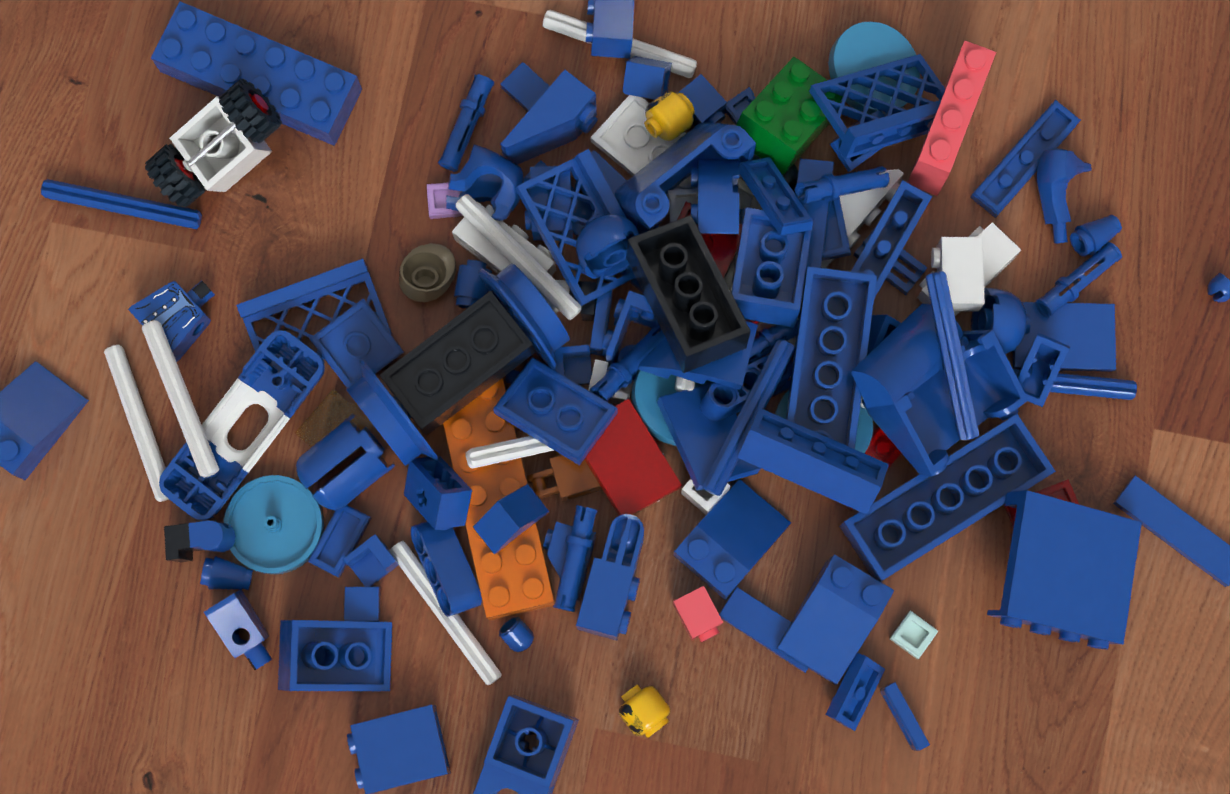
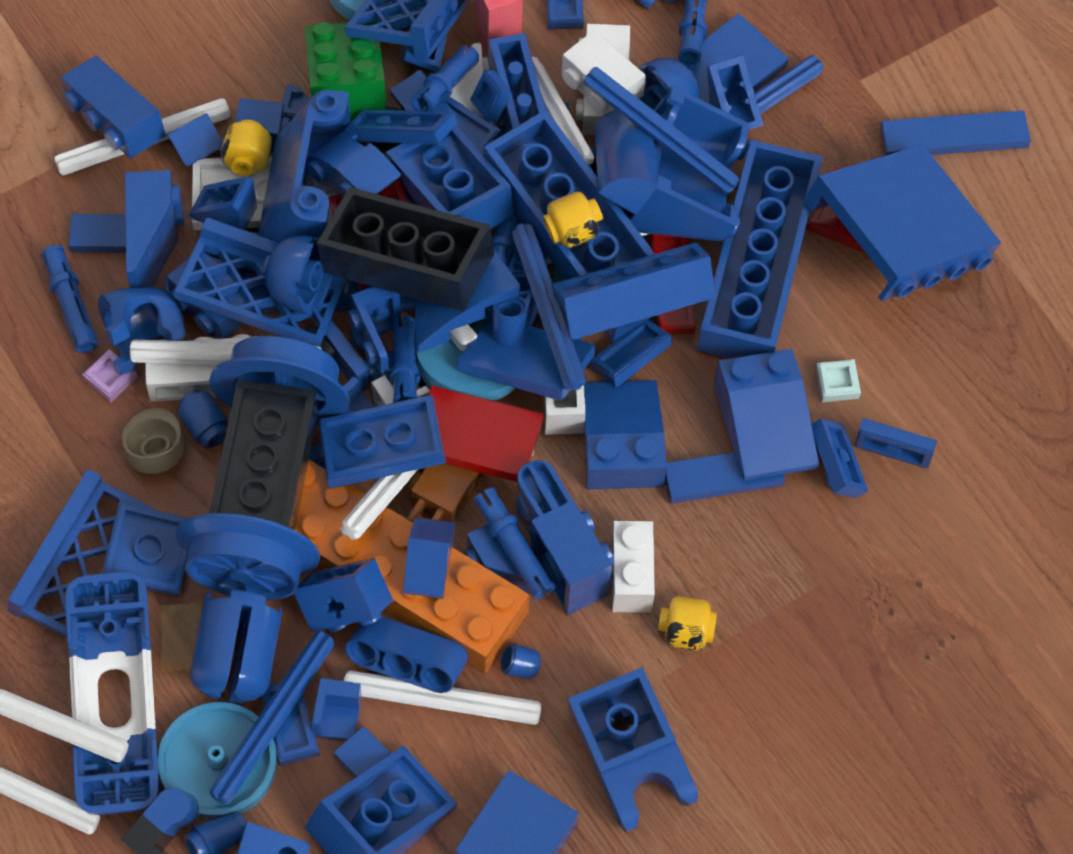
camera: 50 degrees left, 15 degrees down
coral brick [673,586,723,643] -> none
none -> blue slope [189,176,257,231]
none -> blue axle [210,631,334,805]
none -> blue tile [470,70,512,122]
none -> white axle [532,57,594,164]
none -> yellow head [543,192,603,248]
none -> blue tile [590,319,673,388]
none -> white brick [611,521,655,613]

